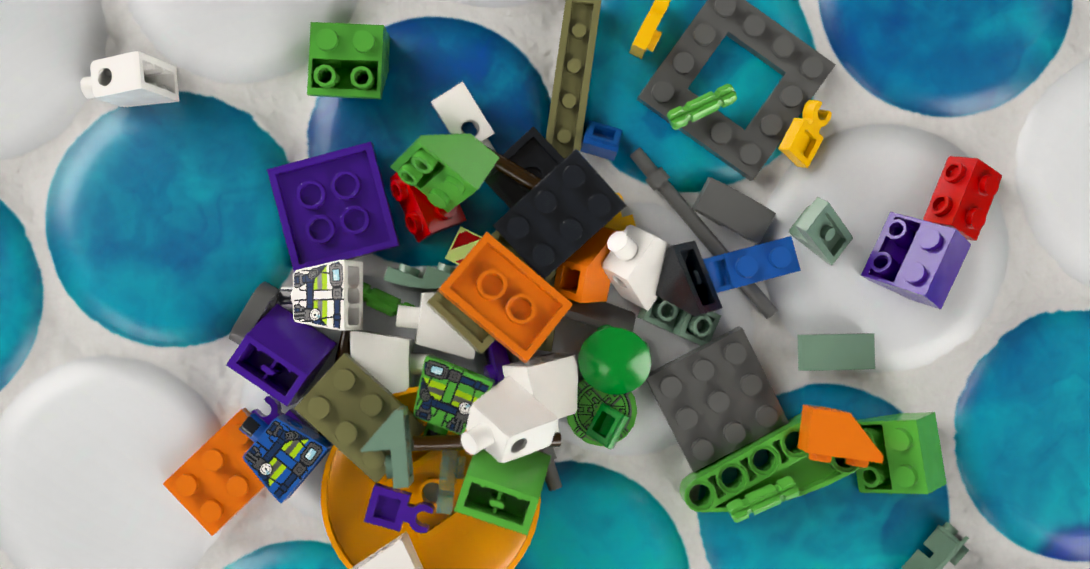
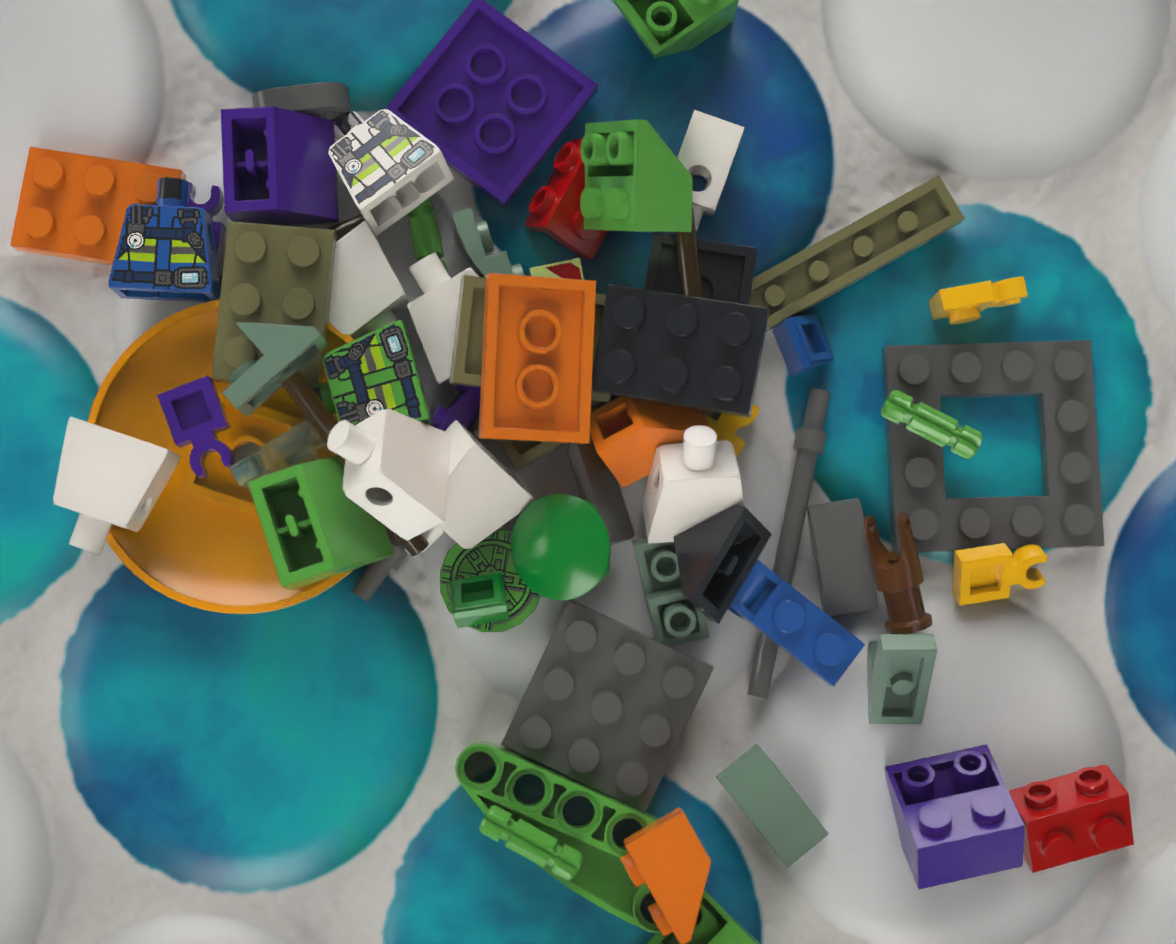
camera: 50 degrees right, 5 degrees down
none -> reddish brown piece [864,511,933,634]

